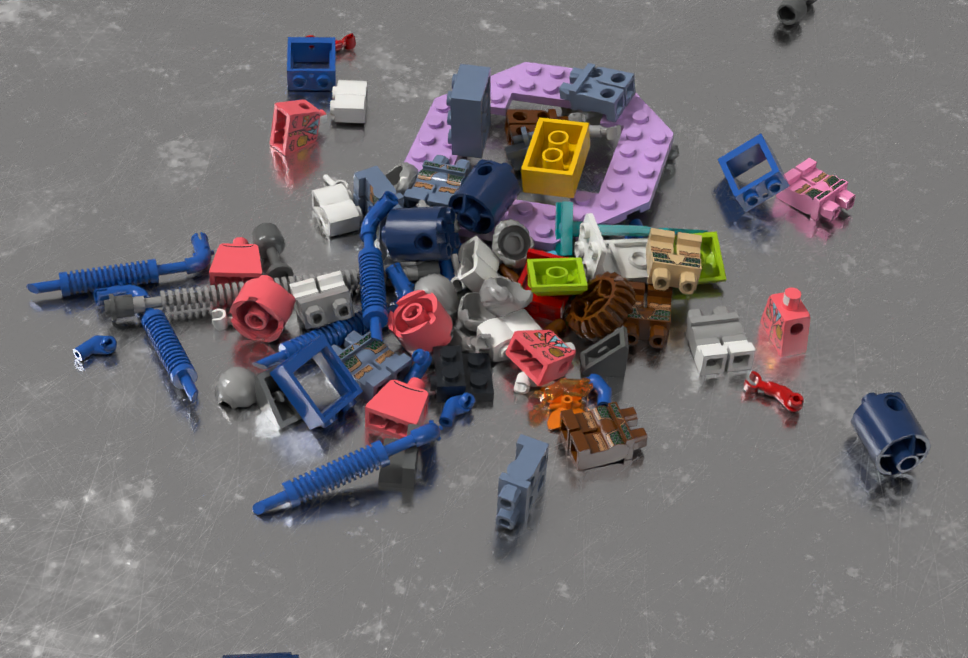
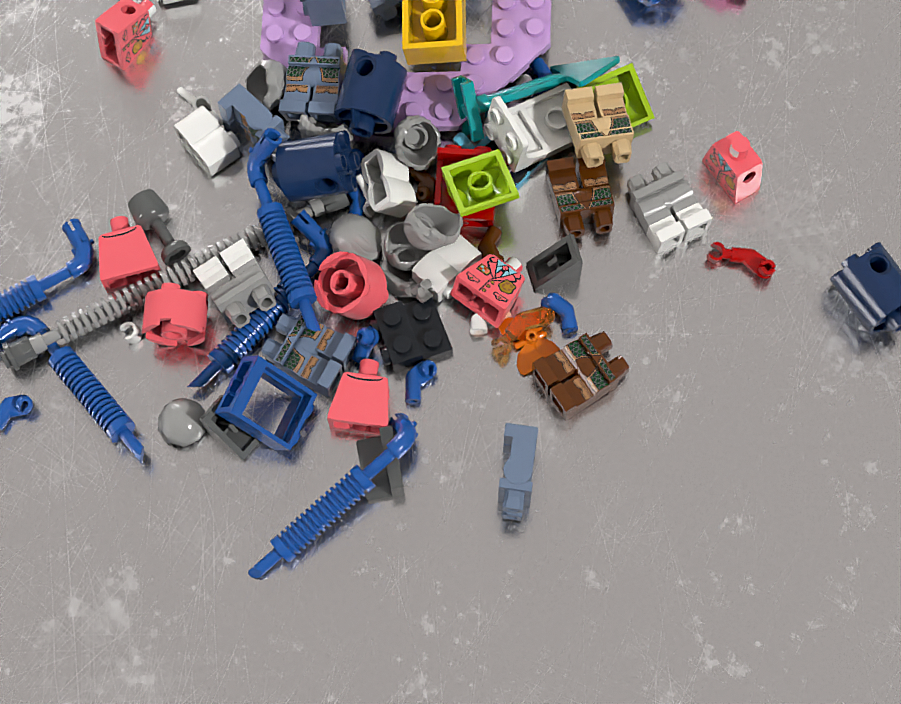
camera: 10 degrees left, 25 degrees up
reddish brown gear [566,271,637,342] -> none

